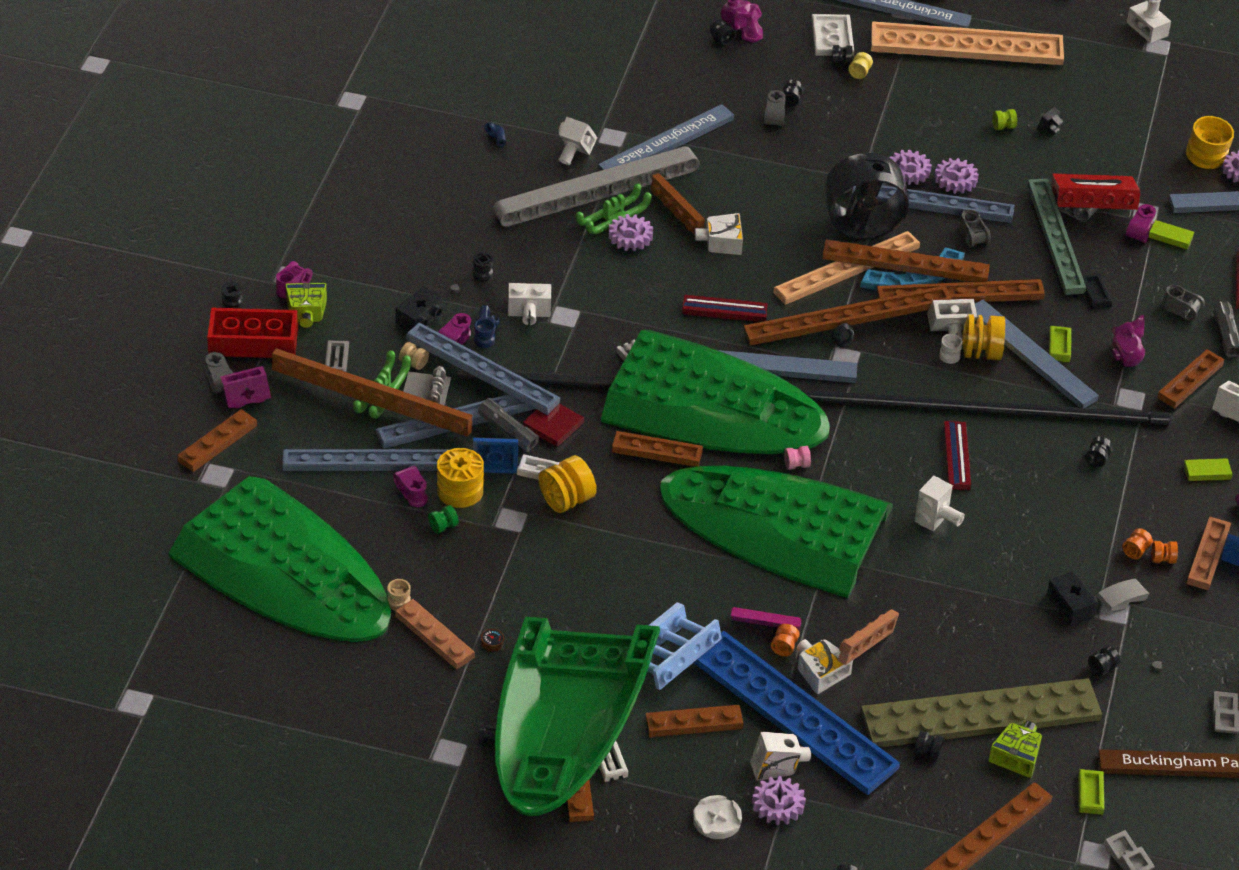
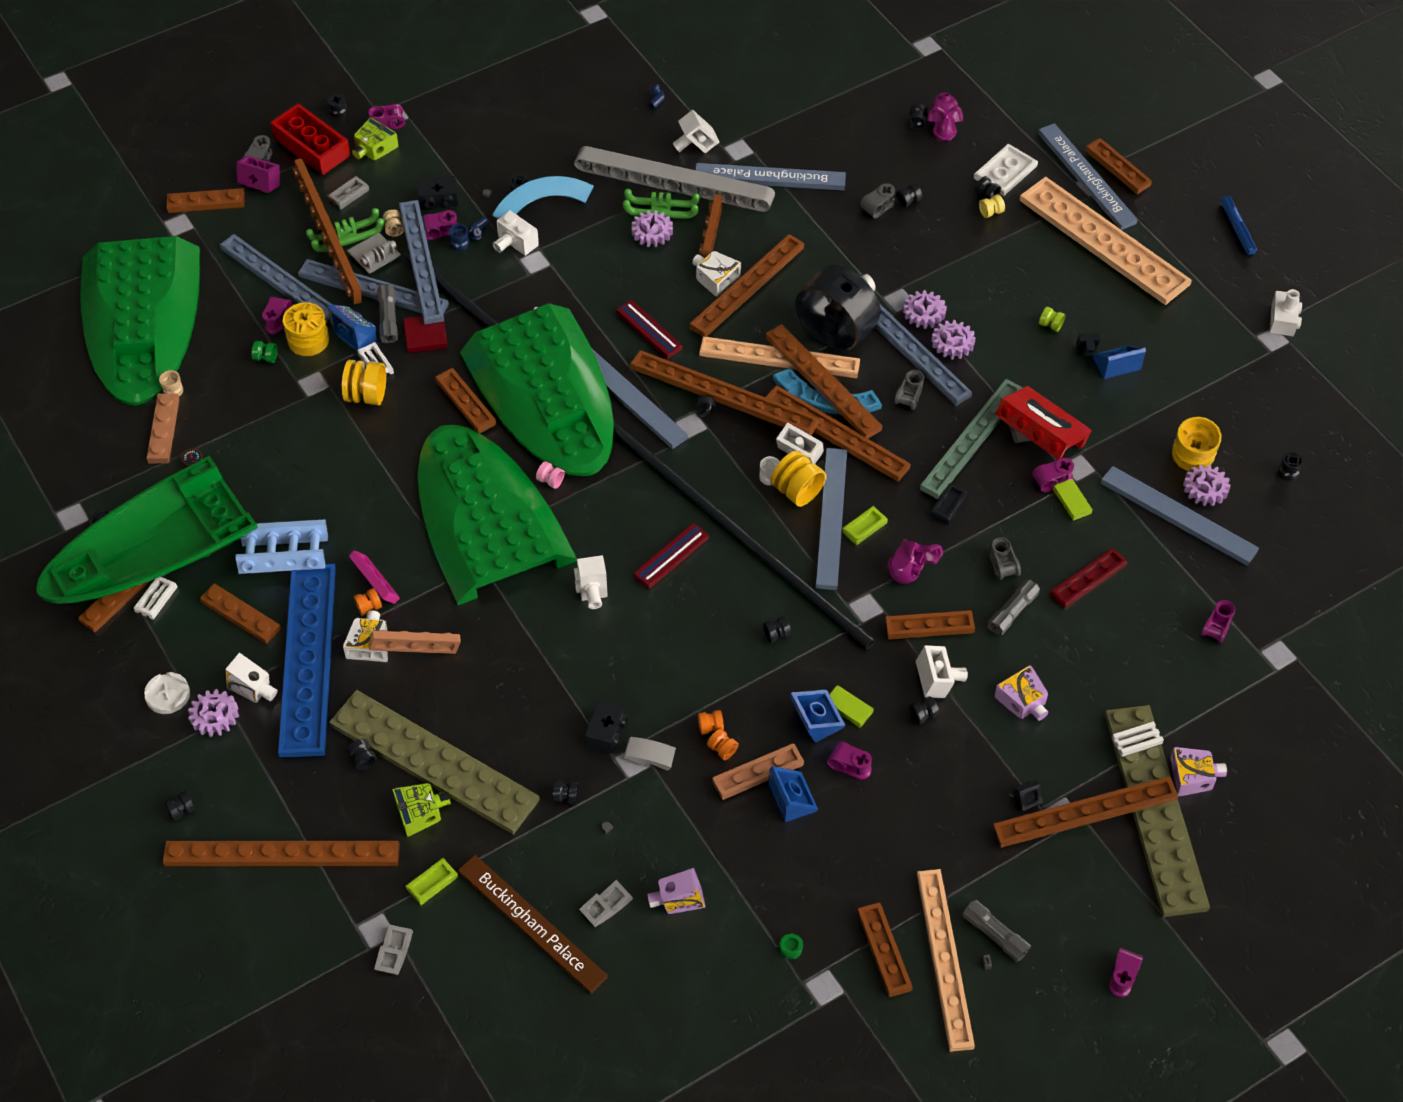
camera: 45 degrees right, 10 degrees up
none -> dark azure tile [491,176,594,219]
none -> dark orange plate [690,234,804,337]
none -> blue slope [789,690,845,743]
none -> blue slope [1093,345,1146,379]

